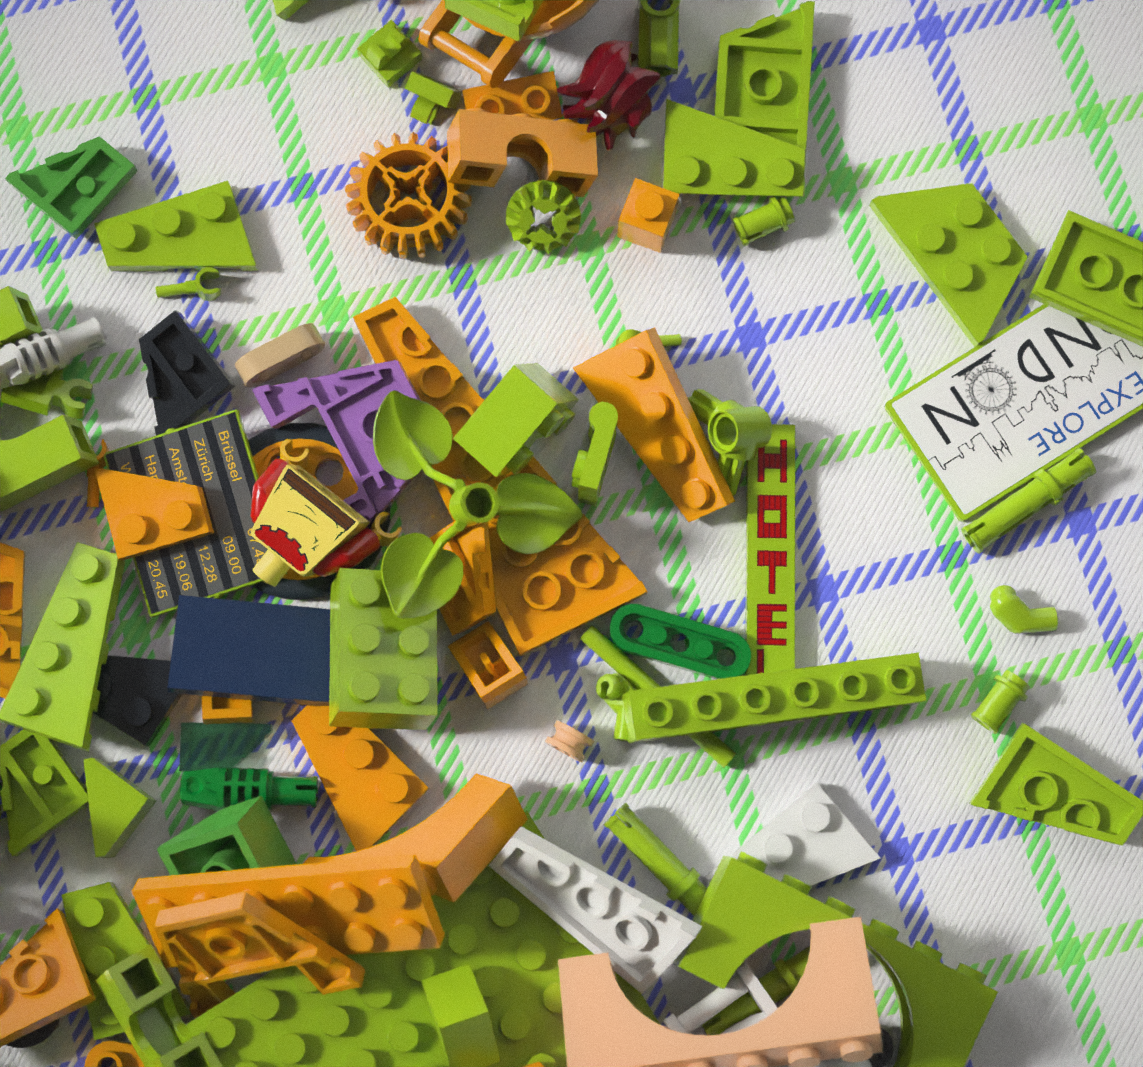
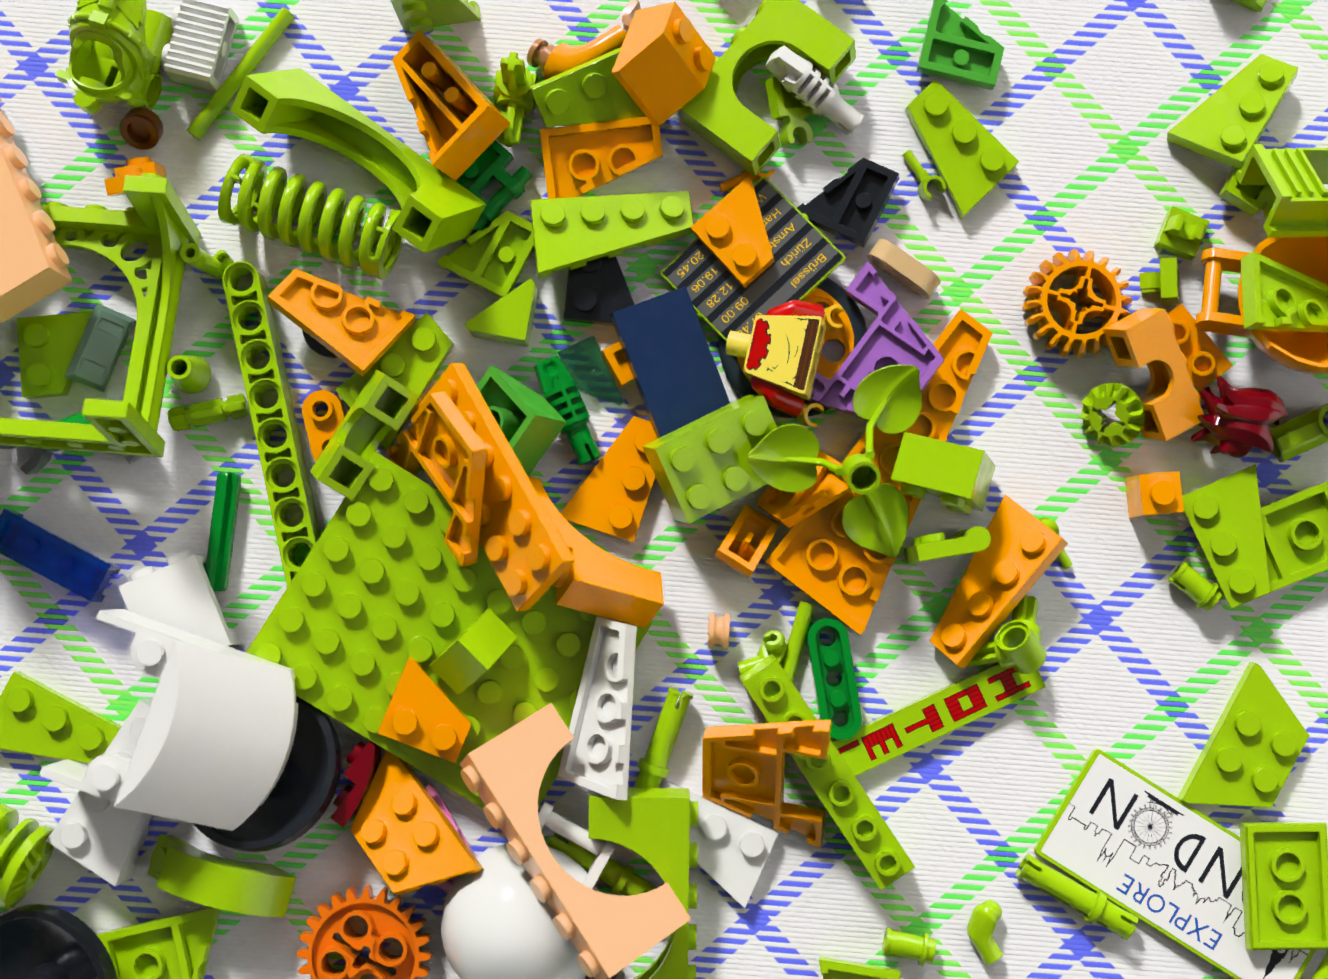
camera: 65 degrees right, 5 degrees up
none -> light orange wing [702,719,832,848]

